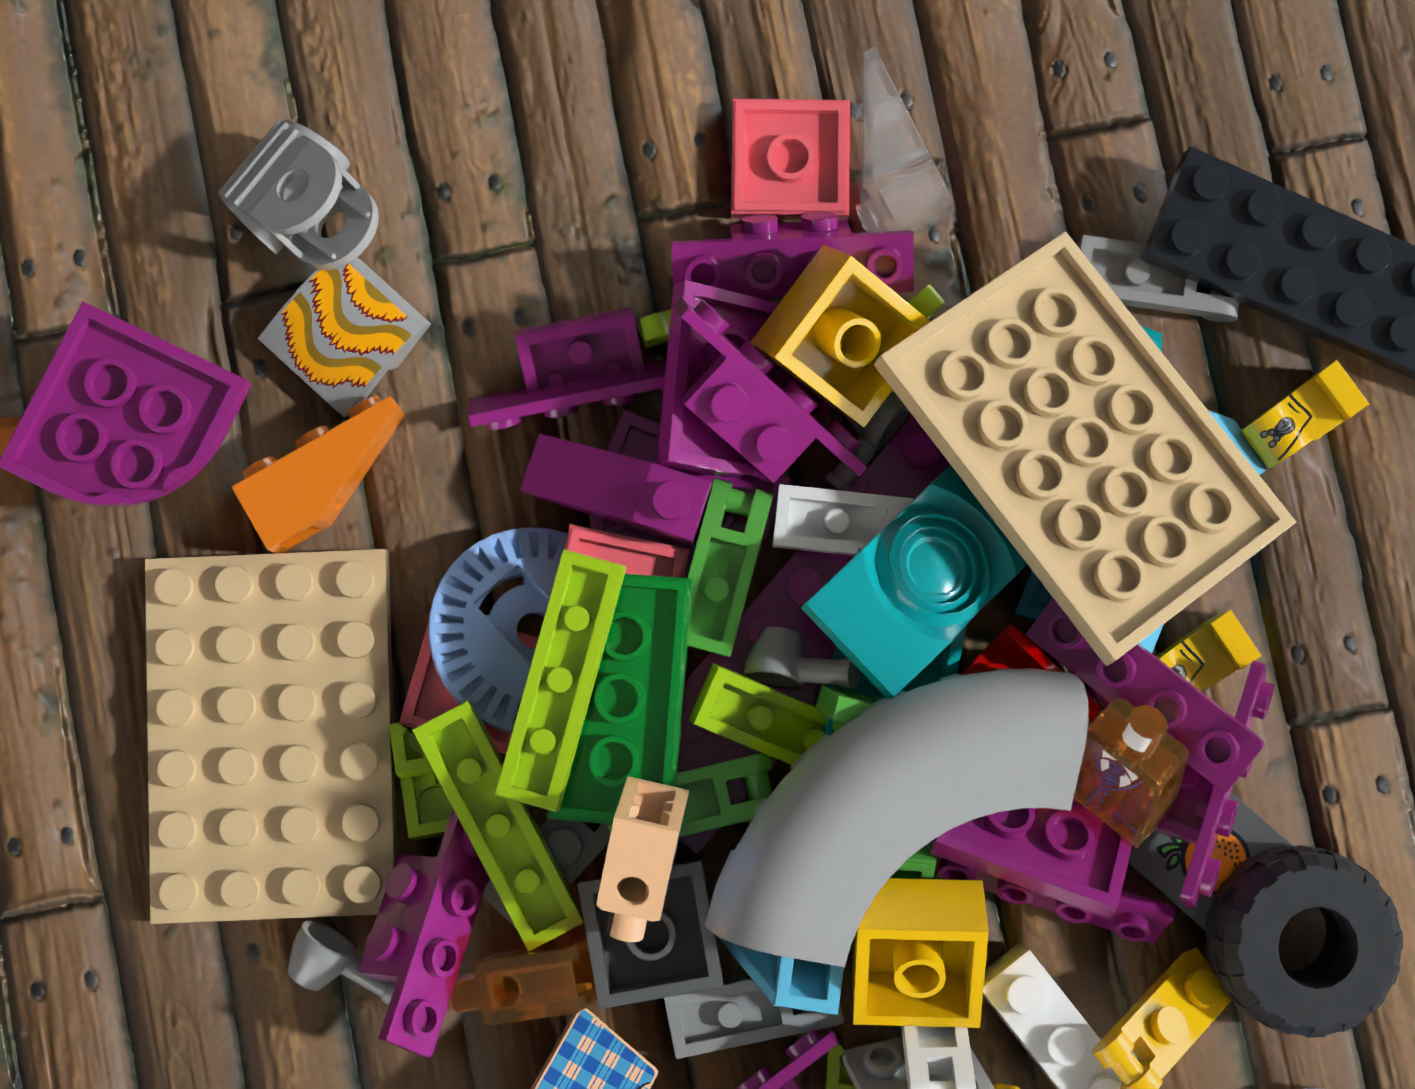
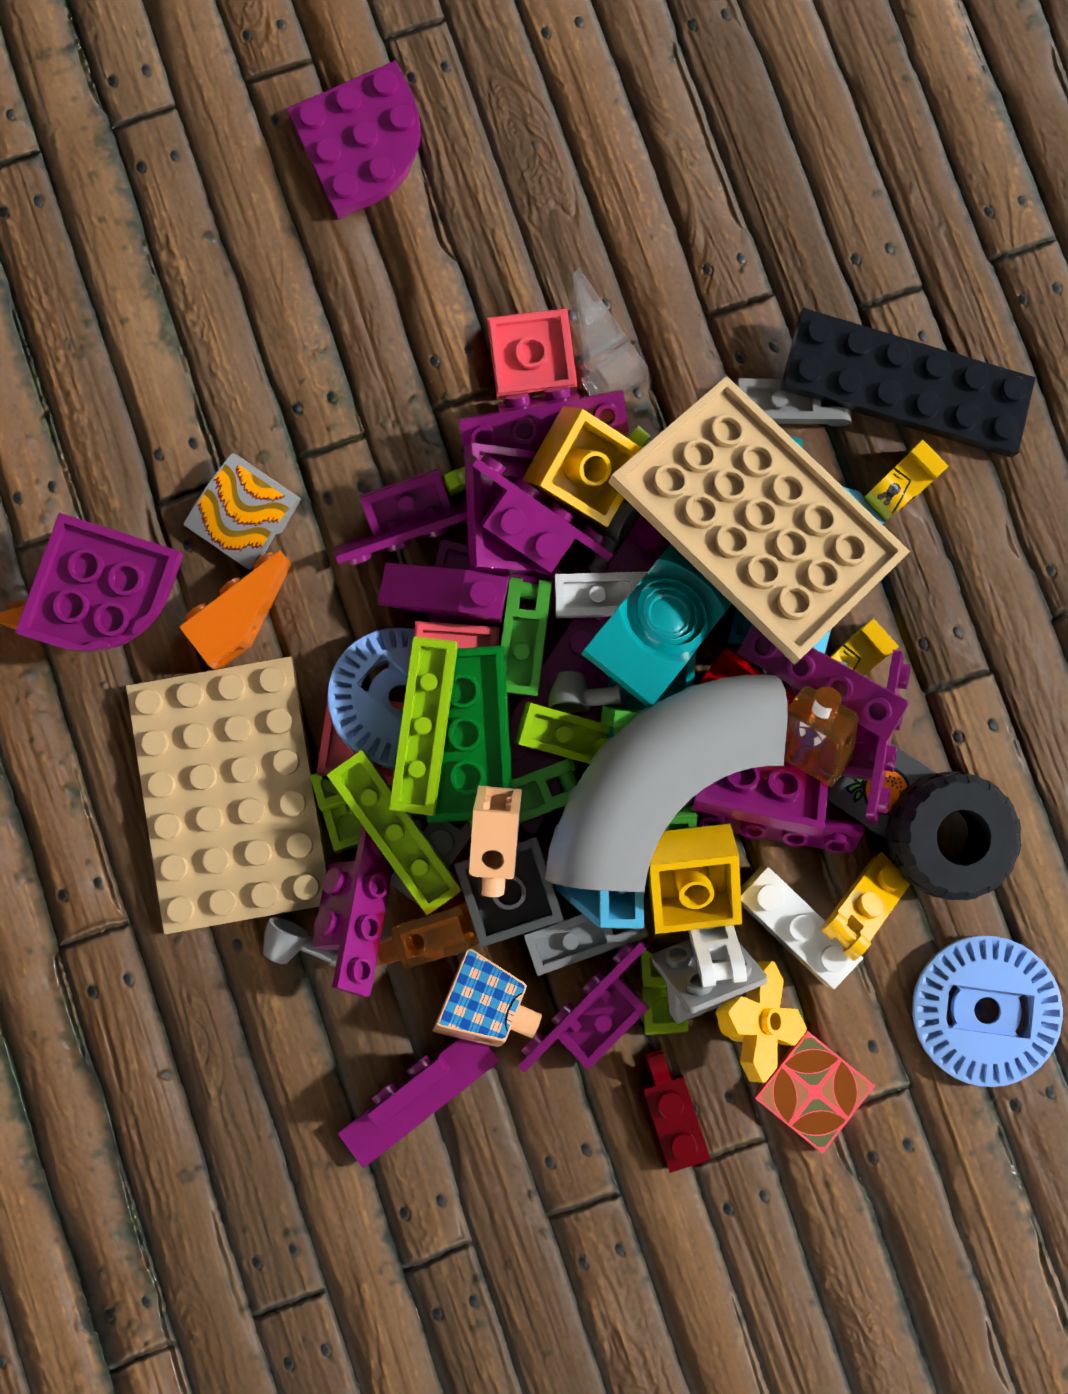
camera: 10 degrees left, 0 degrees up
light grey piece [218,119,379,270] -> none

